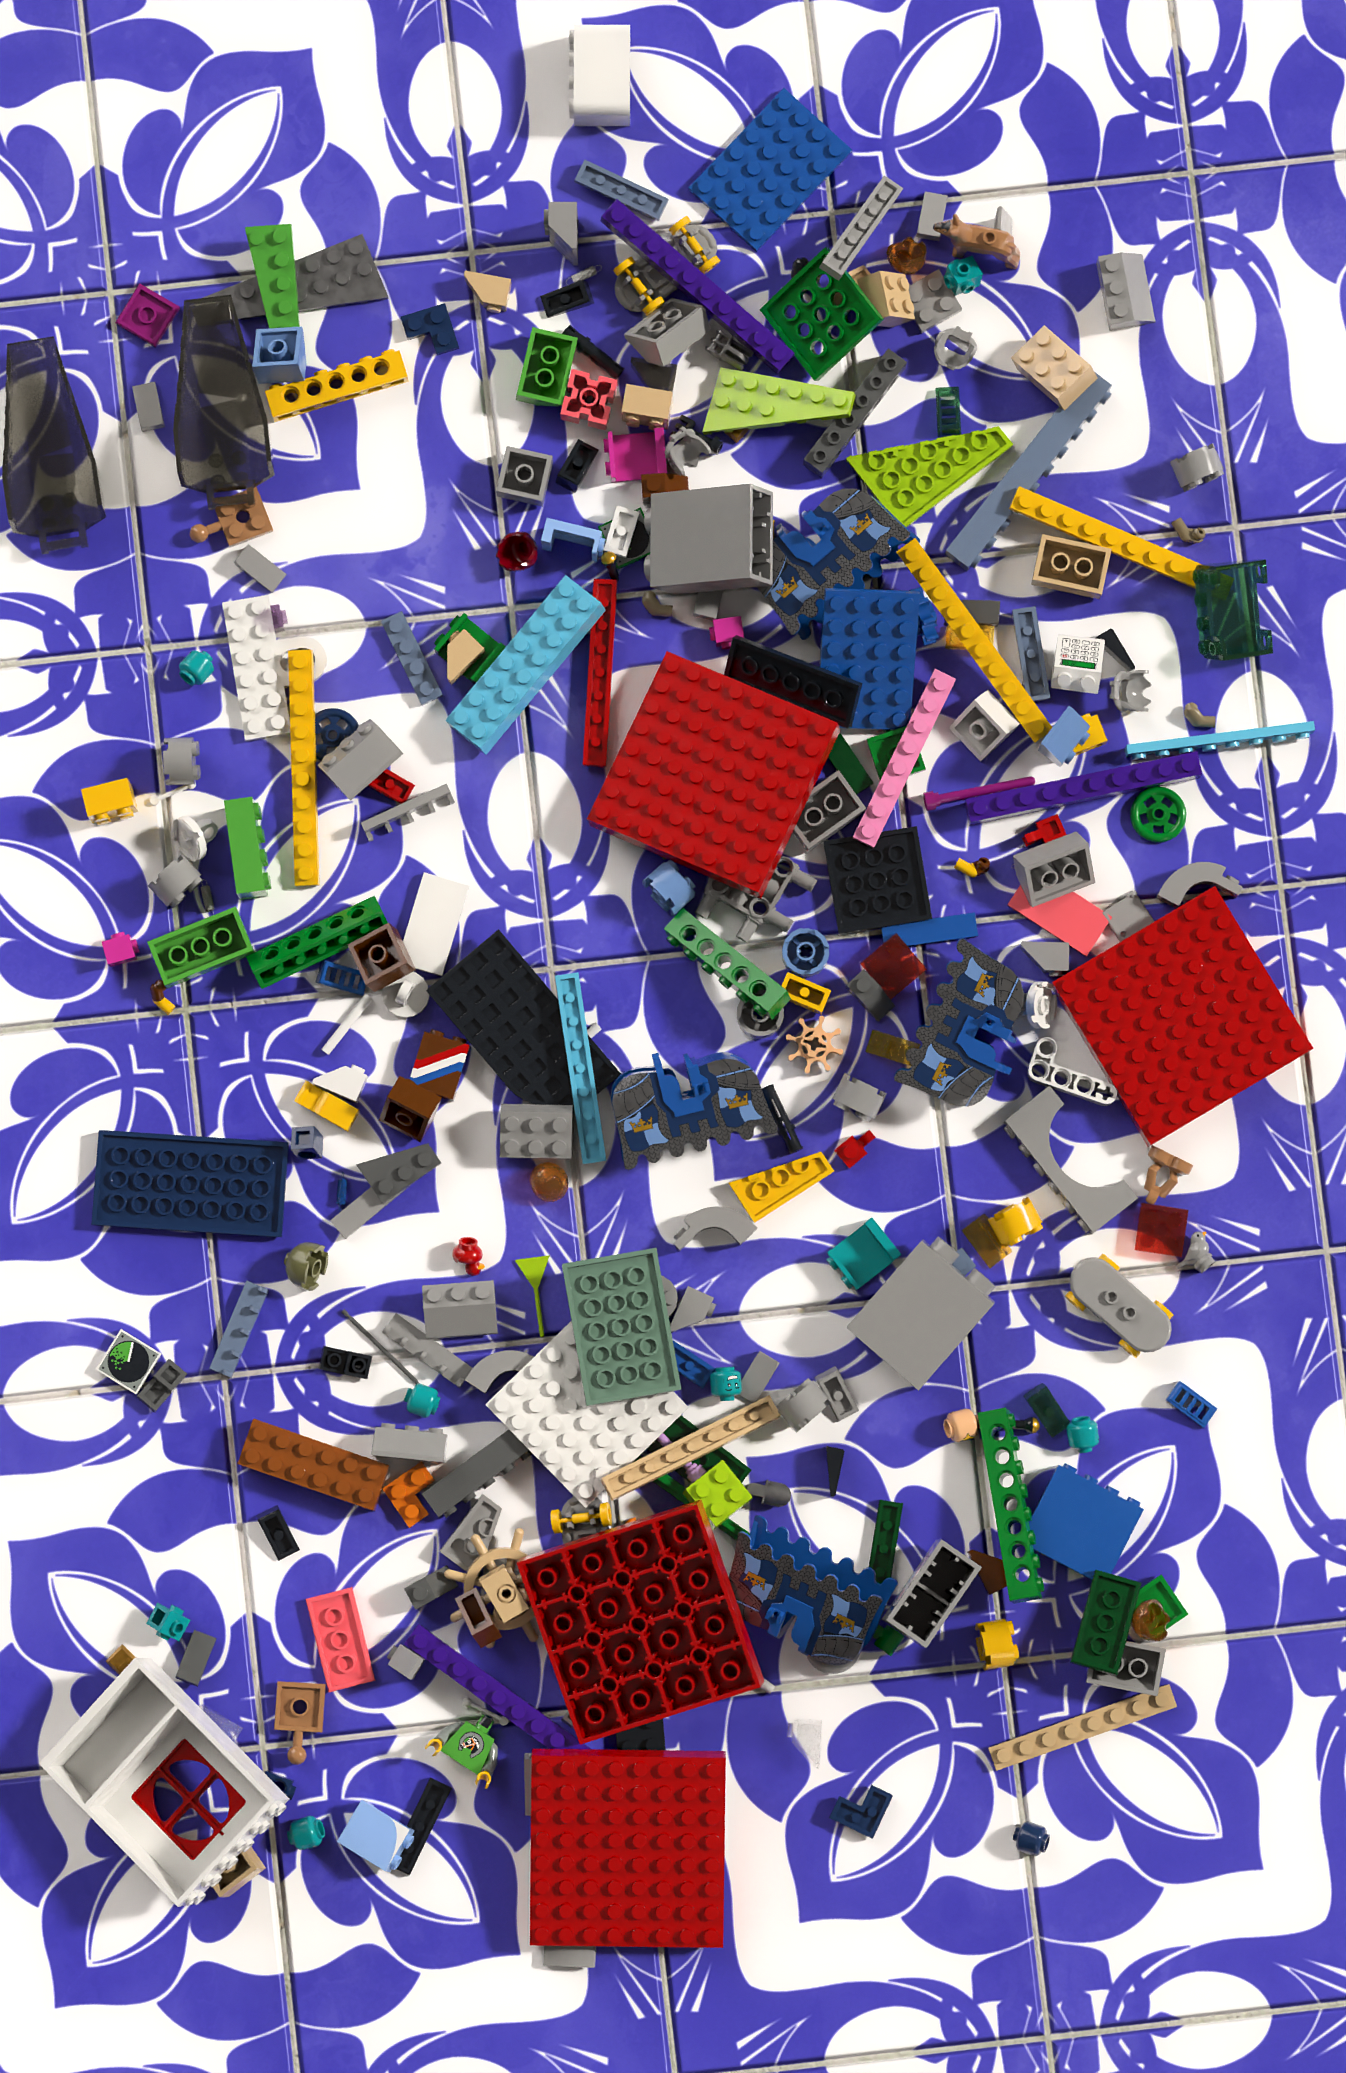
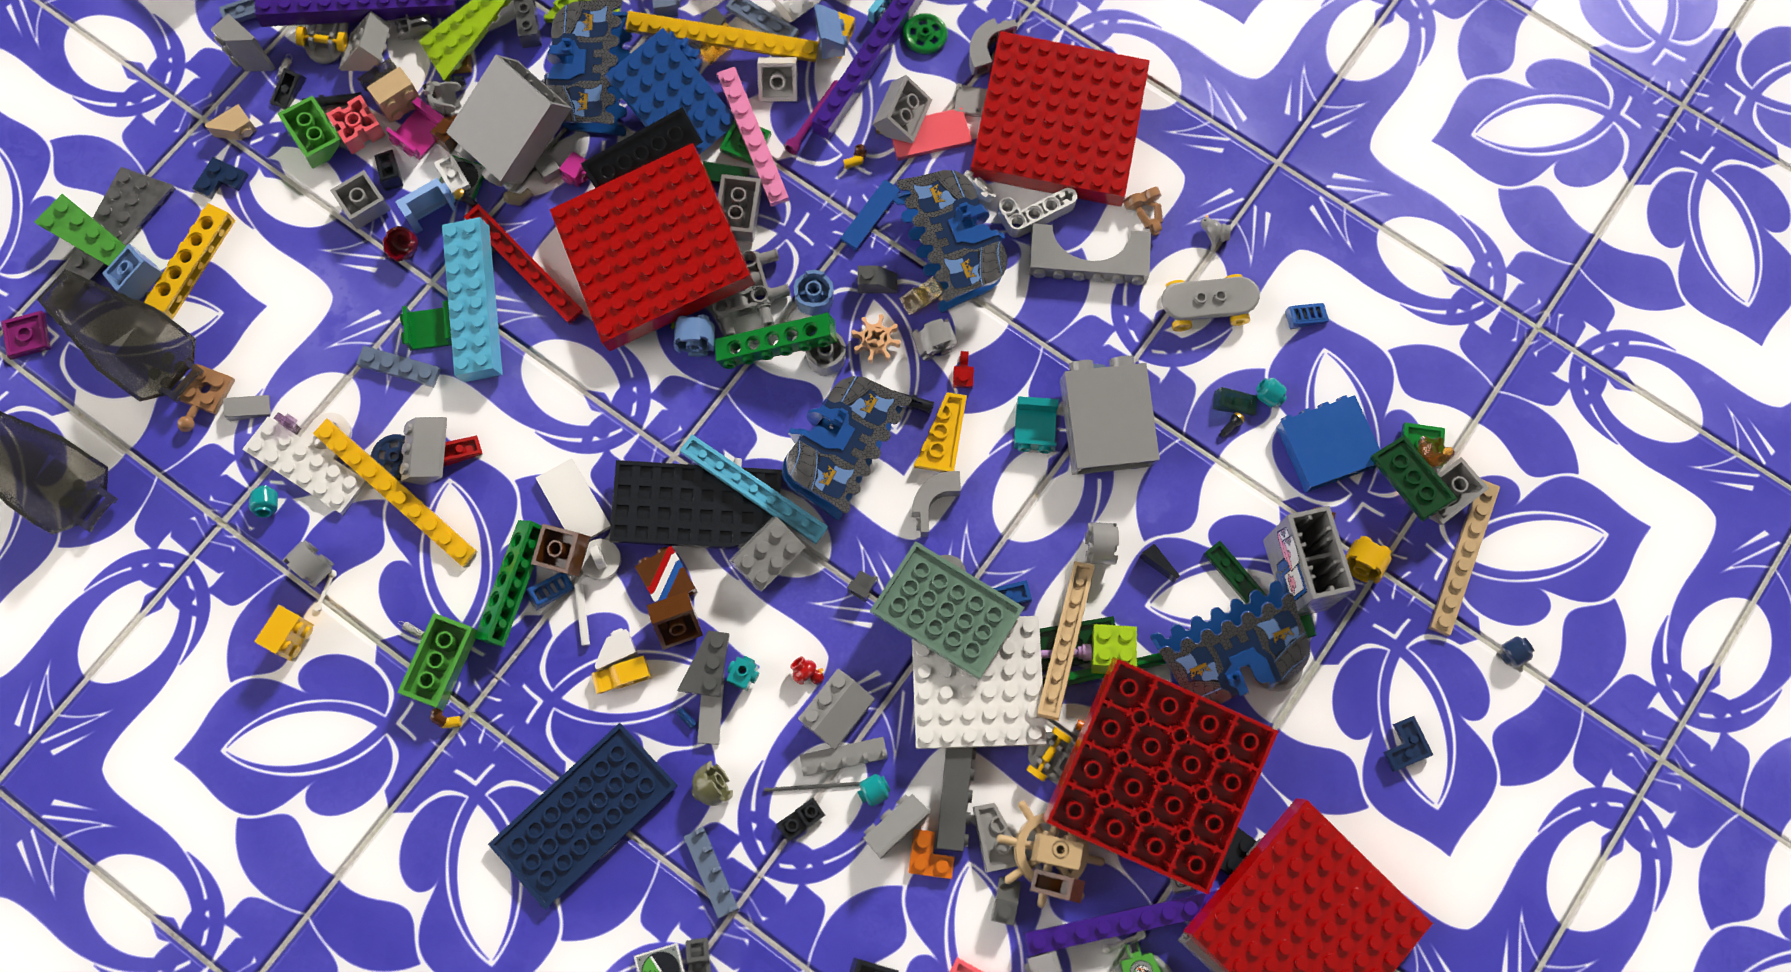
camera: 50 degrees left, 10 degrees down
dark pink brick [102,932,140,967] -> none
light grey slope [132,382,165,432] -> none
light grey brick [148,854,202,908] -> none
white tile [171,816,218,862] -> none
bright green brick [224,797,272,900] -> none
dark orange brick [237,1418,390,1511] -> none
brick [291,1126,324,1160] -> none
light grey hinge [361,783,455,842] -> none
tan slope [447,629,485,685] -> none
light grey arch [465,1350,534,1394] -> none
lime piece [515,1255,550,1338] -> none
clear orange hair [529,1162,569,1202] -> none
light grey slope [670,1286,716,1333] -> none
teal head [710,1367,742,1401] -> none
light grey slope [739,1351,780,1403] -> none
flat silver arm [747,1480,791,1507] -> none
yellow brick [782,972,831,1015] -> none
clear slope [787,1718,822,1769] -> none
light grey slope [815,1366,859,1422] -> none
black plate [823,826,932,935] -> none
clear red plate [860,933,927,999] -> none
light nougat head [943,1409,980,1442] -> none
clear yellow slope [961,1214,1012,1268] -> none
green brick [978,1407,1044,1604] -> none
yellow brick [987,1197,1043,1247] -> none
light grey slope [1020,941,1069,977] -> none
red plate [1022,814,1067,847] -> none
clear red plate [1134,1203,1188,1257] -> none
none -> teal brick [727,656,760,692]
none -> dark grey panel [847,571,878,602]

